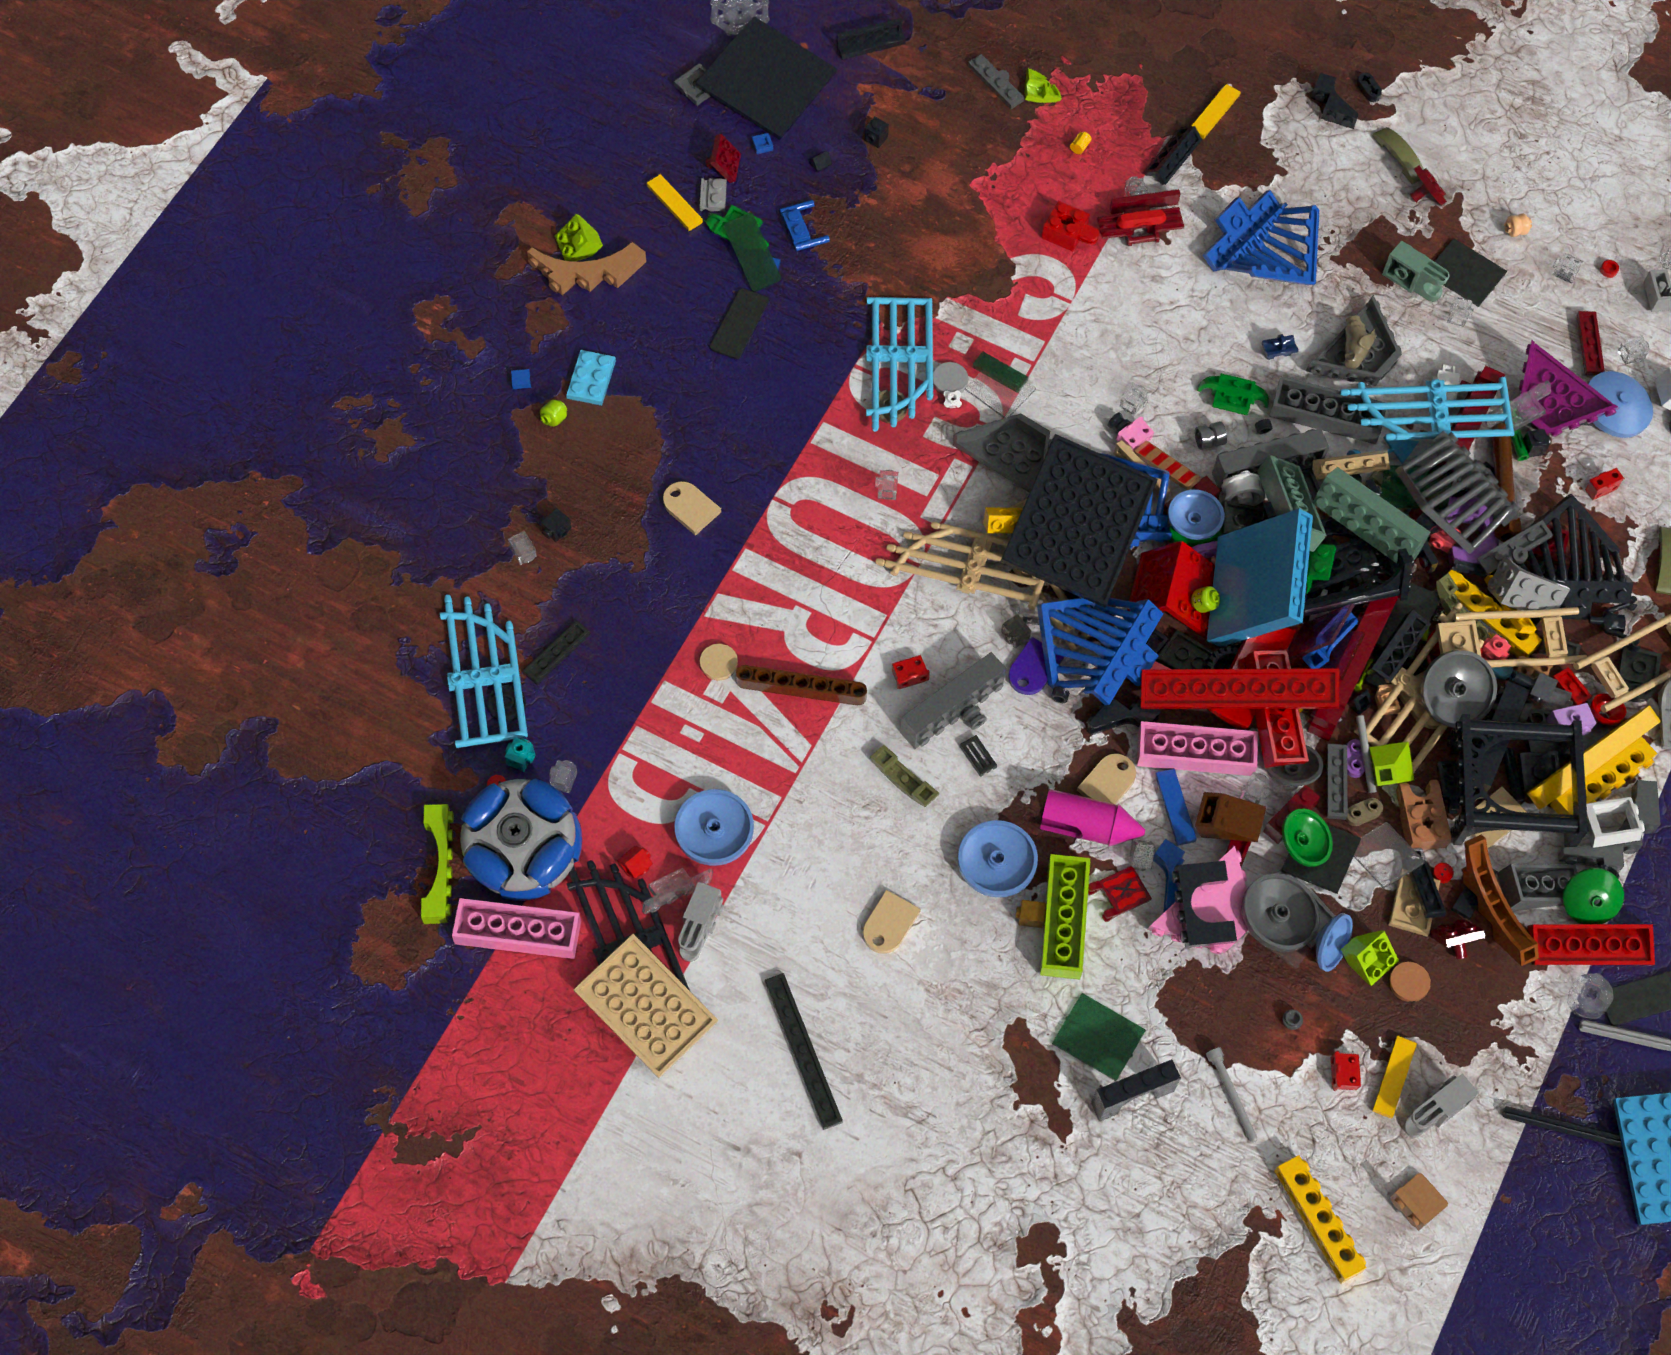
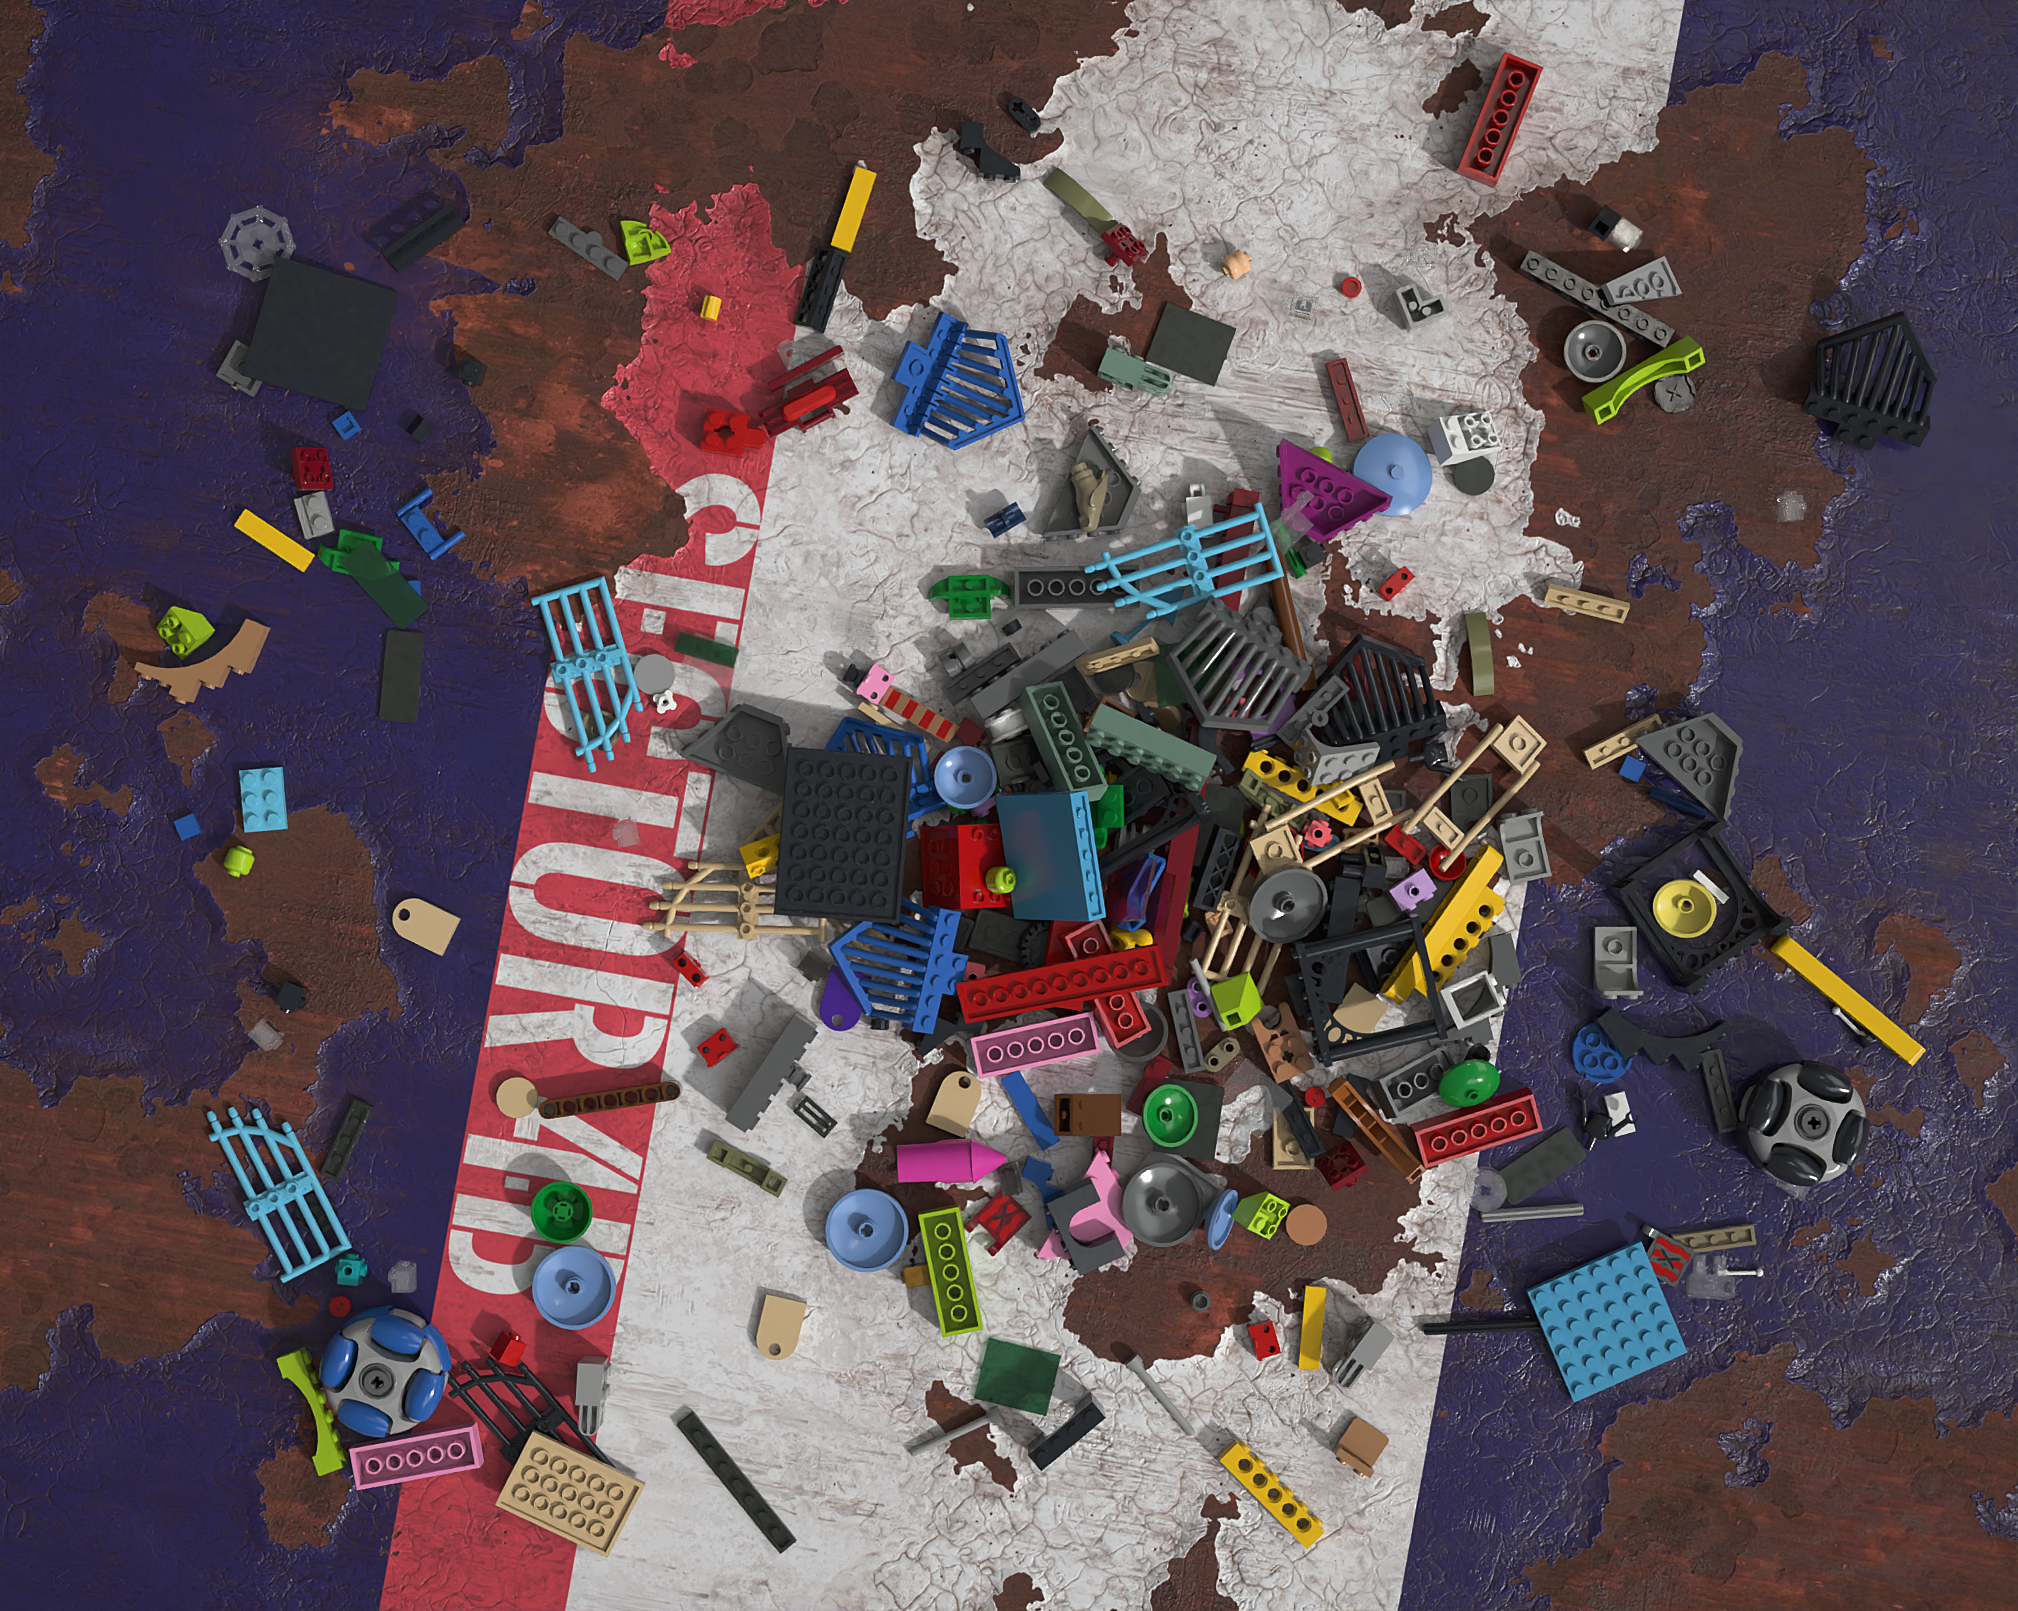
camera: 10 degrees left, 25 degrees up
clear bracket [642,867,713,914] -> none
none -> green piece [531,1181,593,1243]
none -> red piece [672,950,709,988]
none -> light grey piece [910,1406,1004,1457]
none -> dark grey plate [941,642,1022,706]

